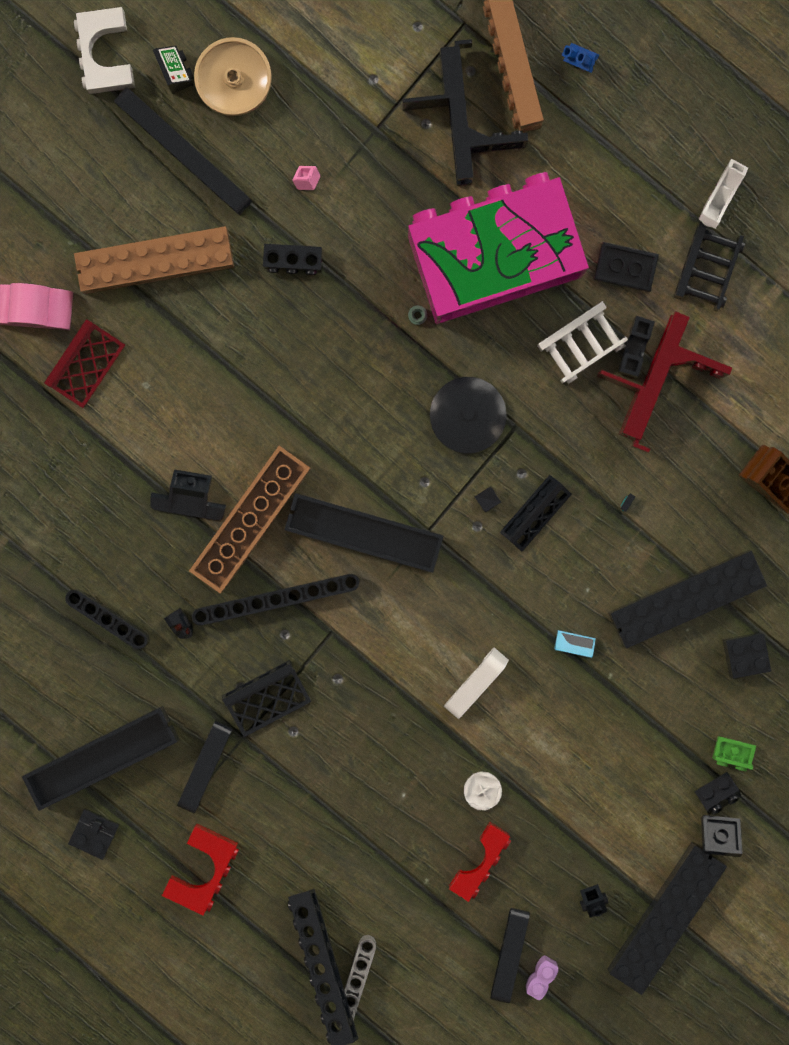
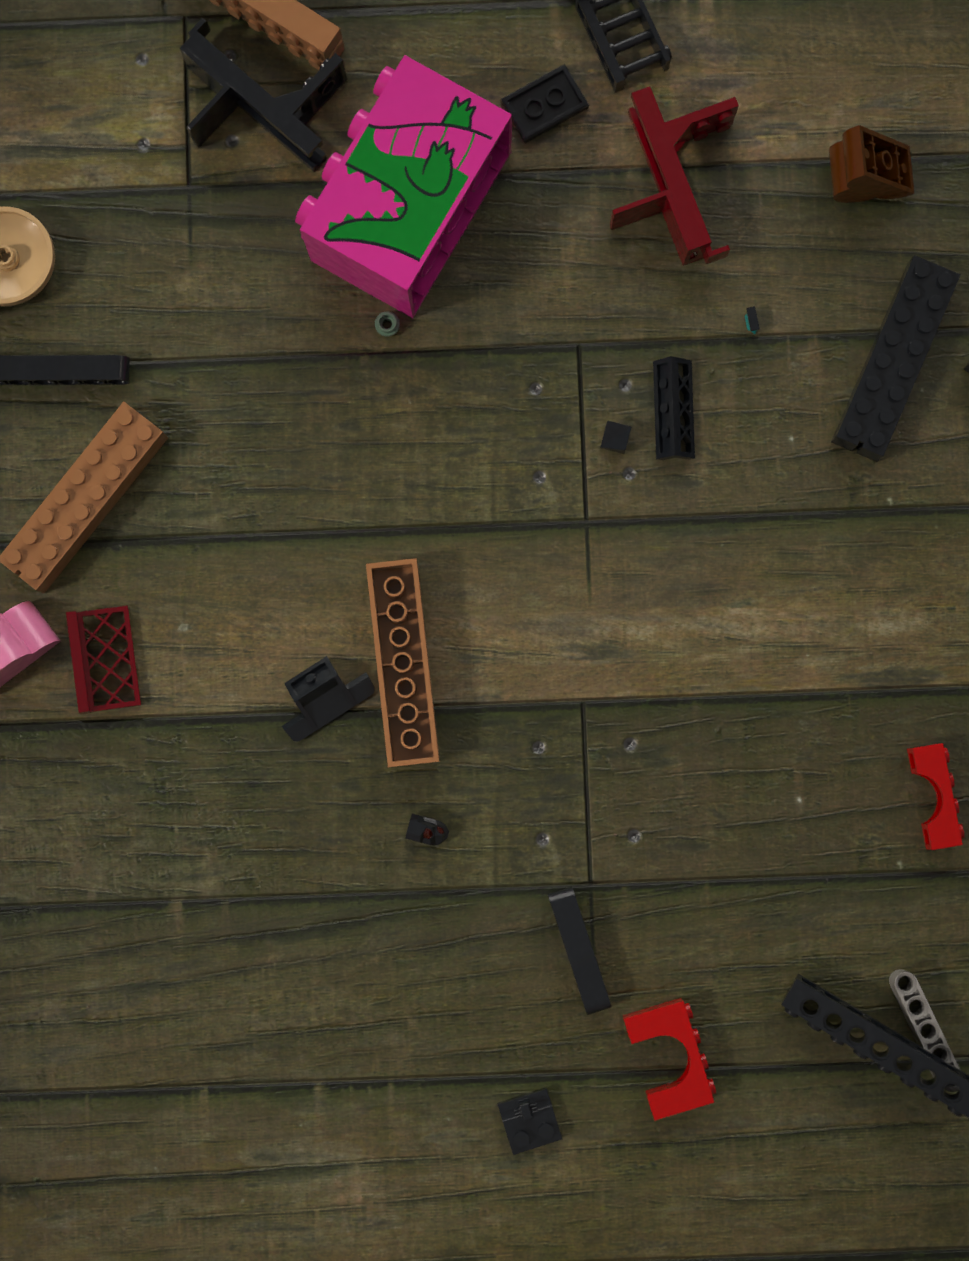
camera: 35 degrees left, 5 degrees down
black piece [22,706,180,811] -> none
black beam [65,589,150,649] -> none
black beam [192,574,360,625] -> none
black fence [222,660,312,737] -> none
black brick [263,244,323,275] -> none
black piece [285,493,444,573] -> none
bright pink slope [293,166,320,190] -> none
black dish [430,377,506,454] -> none
white beam [444,648,509,719] -> none
white tile [464,772,502,810] -> none
white fence [537,301,628,384] -> none
medium azure slope [554,630,596,658] -> none
black arch [617,316,655,379] -> none

